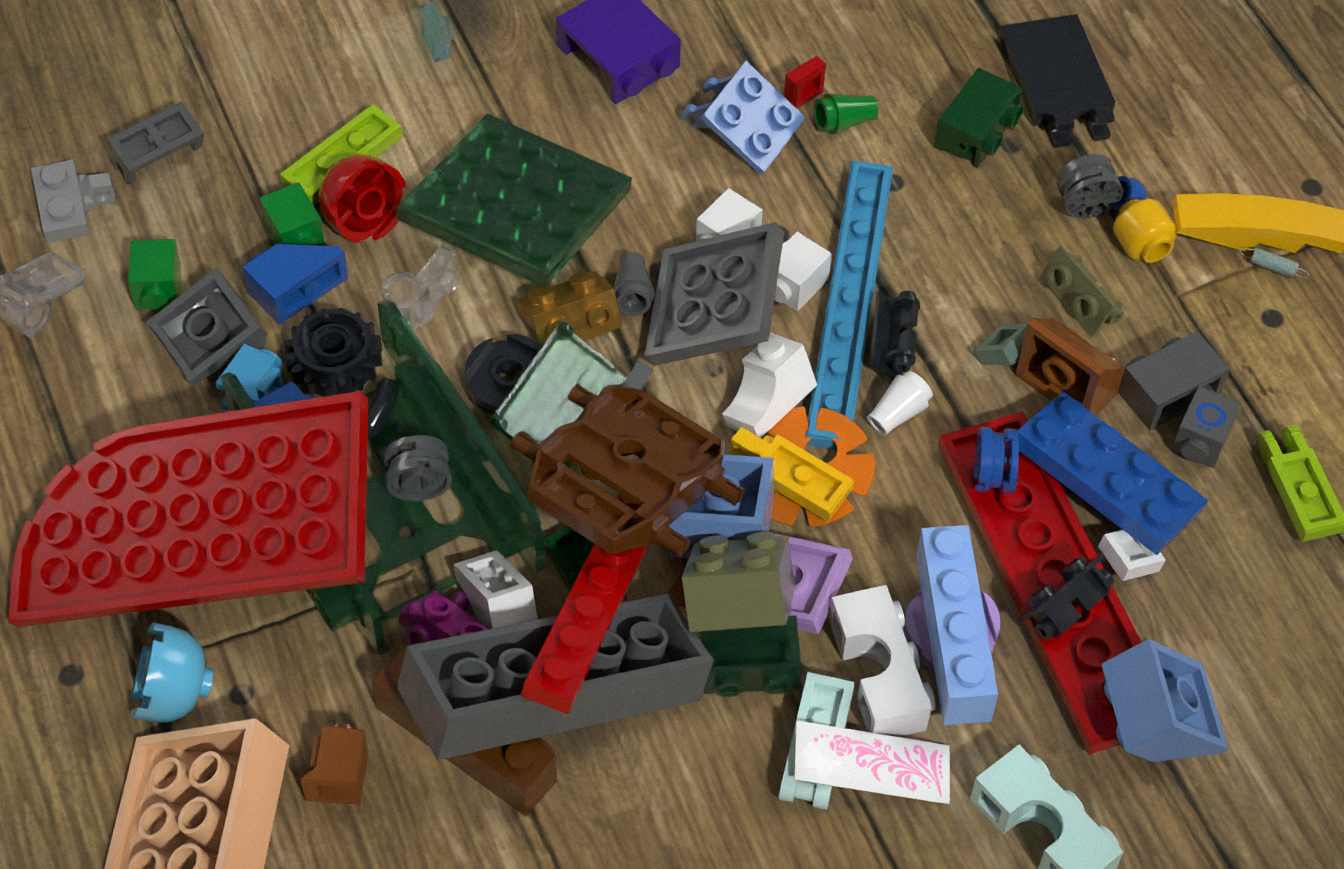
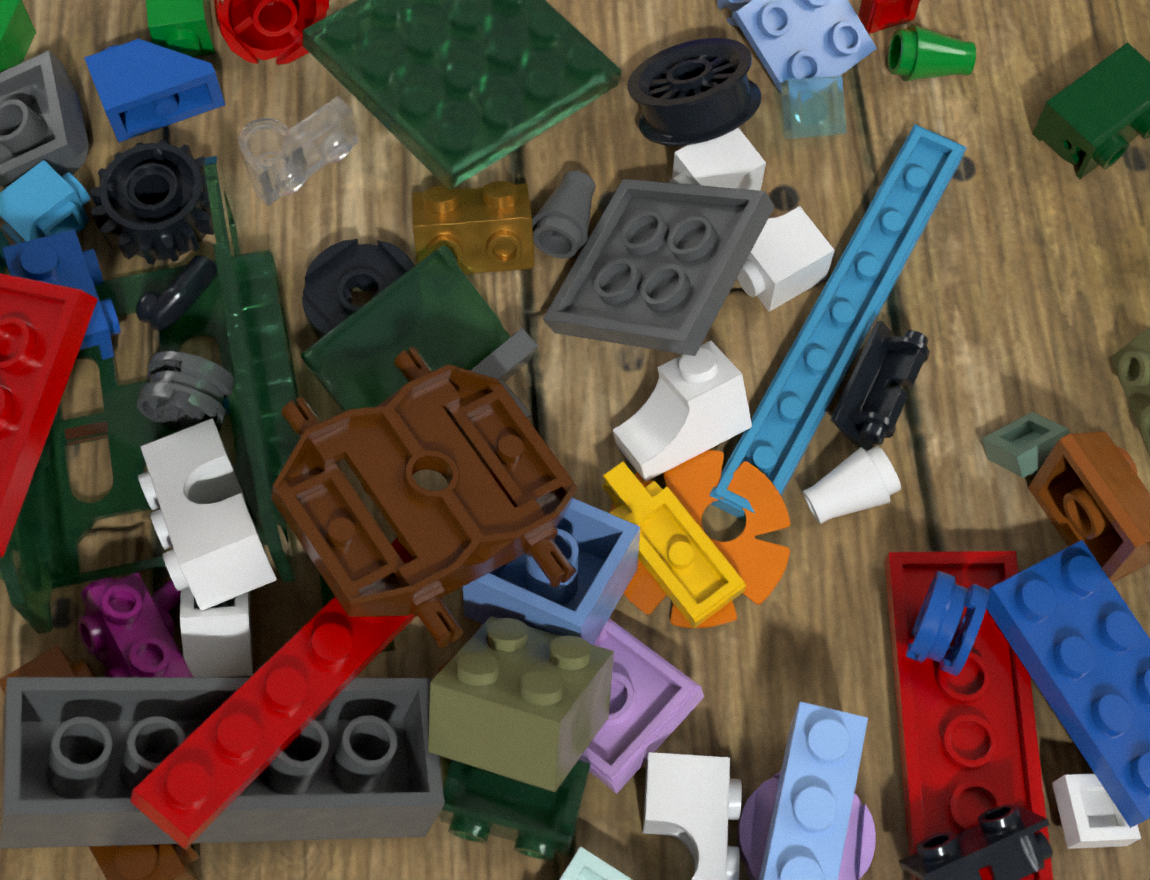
camera: 20 degrees right, 10 degrees up
none -> white arch [138,418,277,611]
none -> black wheel [627,38,762,146]
none -> clear light blue plate [781,76,847,140]

